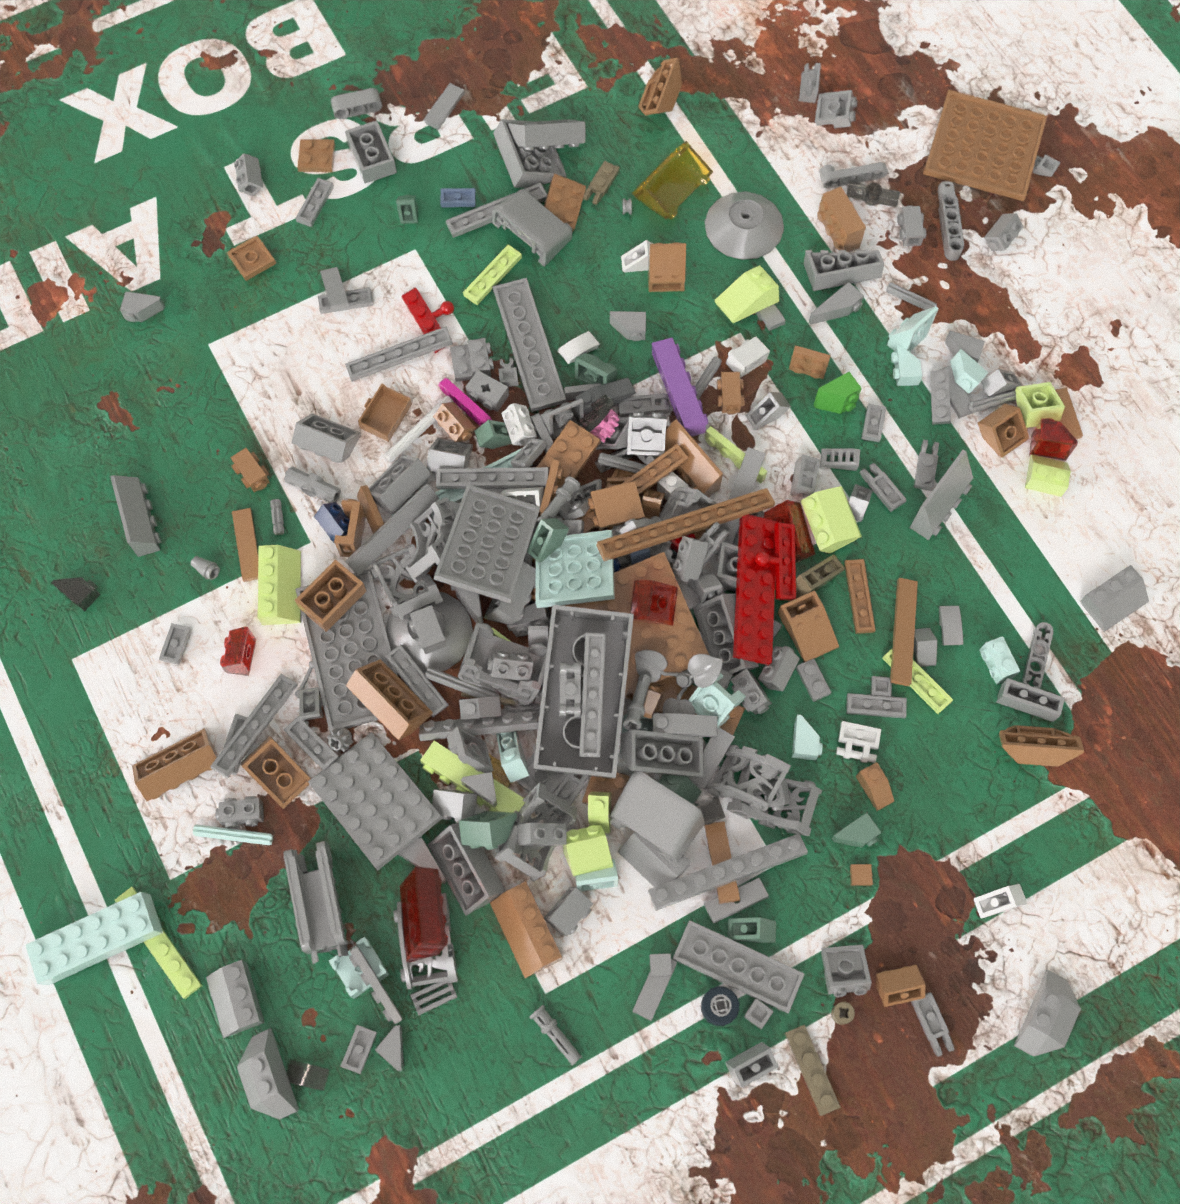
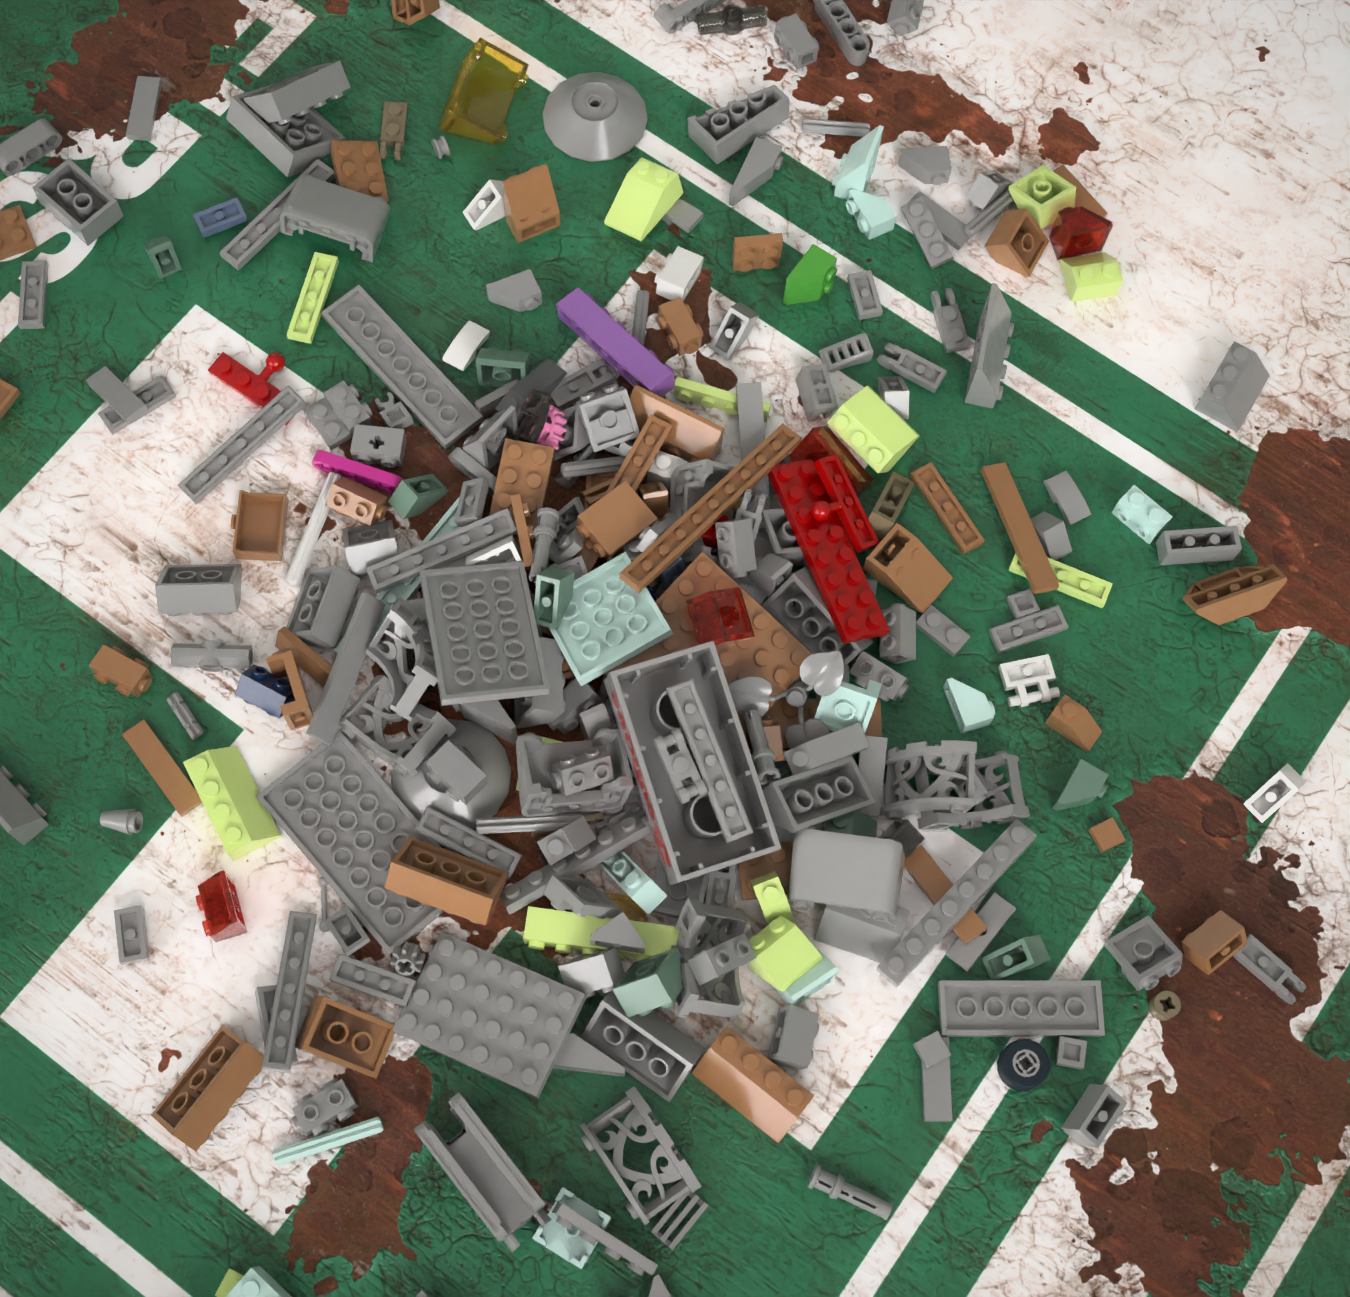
camera: 30 degrees left, 0 degrees up
medium nougat brick [294,559,366,632] -> none
clear red slope [399,866,448,963] -> none
white brick [501,403,537,446] -> none
dark tan plate [784,1025,841,1116] -> none
medium nougat brick [817,187,866,252] -> none
light aqua slope [950,349,989,394] -> none
light grey beam [1021,622,1053,689] -> none

